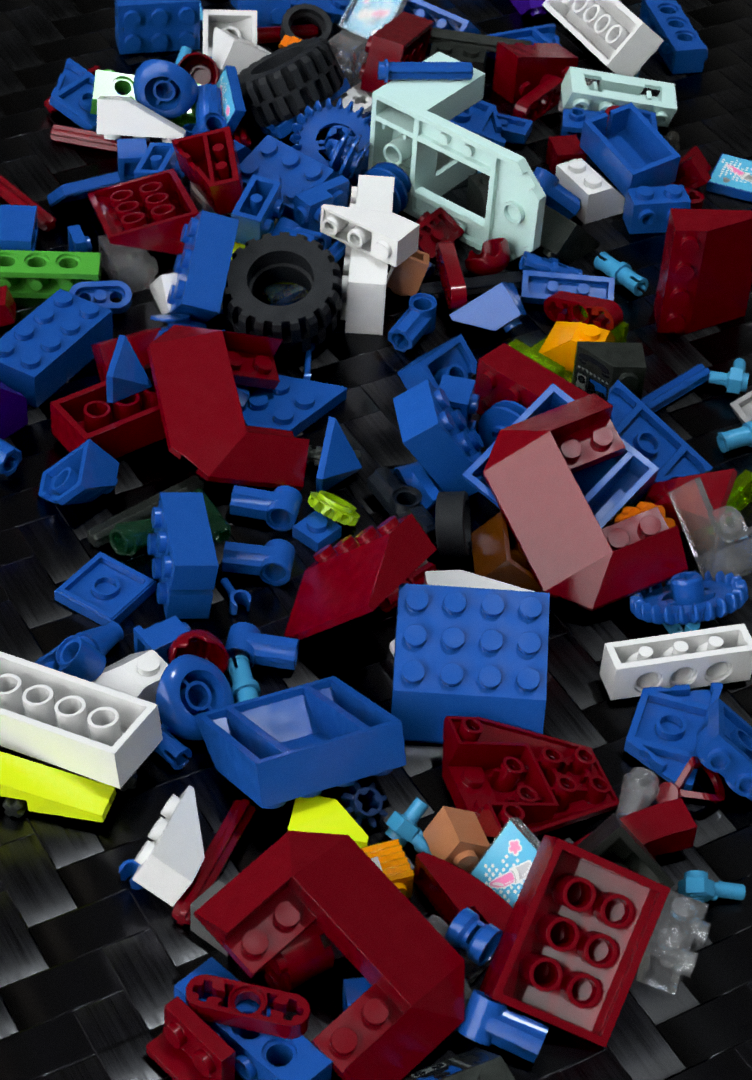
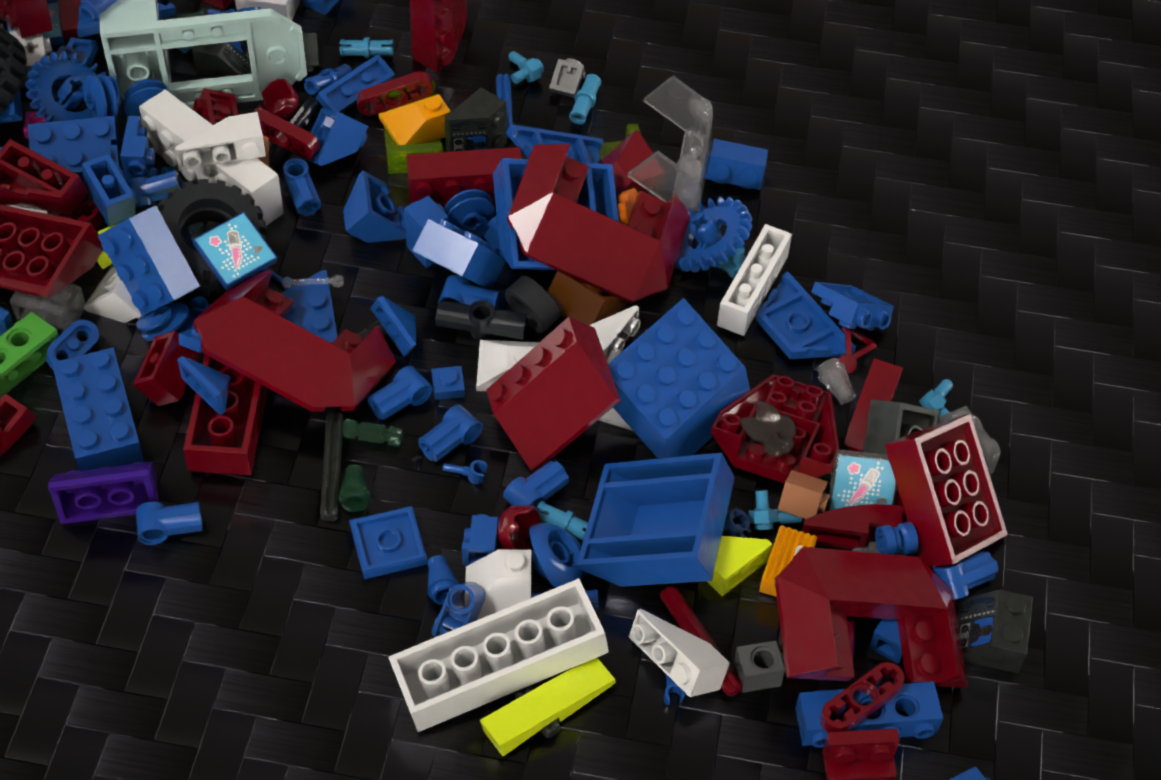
camera: 50 degrees left, 10 degrees up
blue slope [38,439,119,505] -> none
blue piece [147,492,219,619] -> none
lime gear [307,490,360,526] -> none
none -> tile [193,212,277,290]
none -> clear hinge [282,275,344,288]
none -> clear smoke plate [740,401,796,457]

